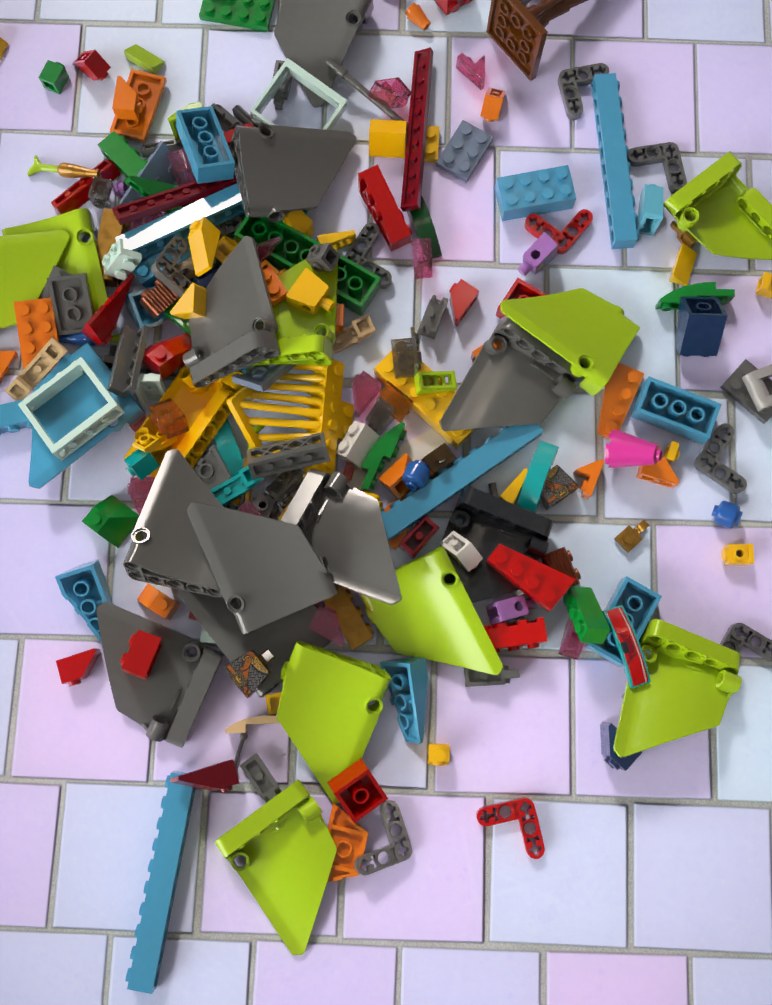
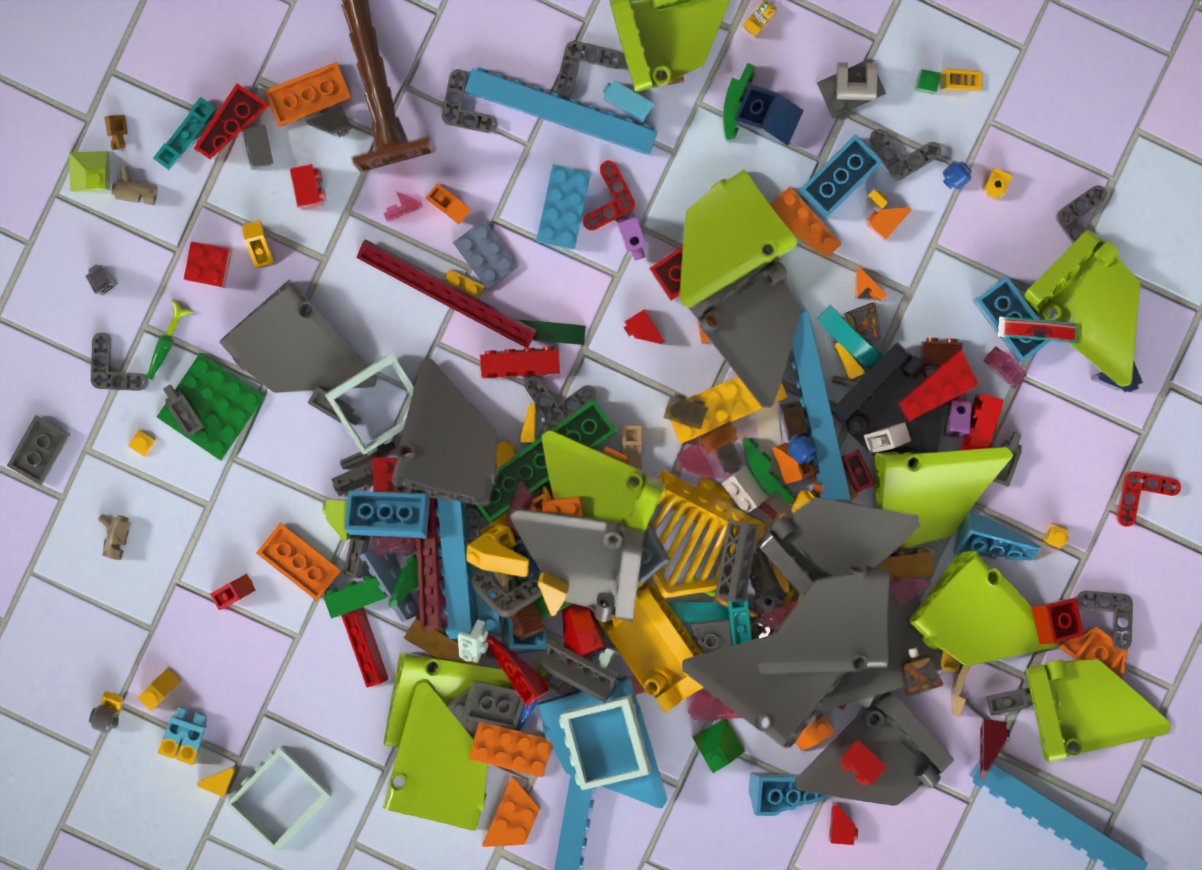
camera: 65 degrees left, 10 degrees up
tan slope [4,337,68,401] -> none
pearl gold piece [27,155,100,178] -> none
green brick [38,60,69,94] -> none
clear smoke bracket [88,177,113,209] -> none
orange slope [112,76,142,121] -> none
medium lavender plate [113,181,128,199] -> none
lime slope [124,44,165,75] -> none
teal brick [124,449,160,481] -> none
yellow slope [132,429,178,452] -> none
clear orange brick [149,398,189,439] -> none
yellow torso [286,268,335,315] -> none
dark grey brick [306,243,341,272] -> none
dark grey bar [325,58,408,131] -> none
clear pink slope [368,77,412,109] -> none
yellow slope [369,119,407,159] -> none
orange cone [405,3,431,31] -> none
clear pink slope [411,237,432,279] -> none
lime slope [414,371,457,395] -> none
dark grey hinge [417,295,448,339] -> none
green brick [563,586,611,644] -> none
dark pink cone [605,430,663,468] -> none
pearl gold plate [614,520,649,553] -> none
yellow slope [669,243,697,286] -> none

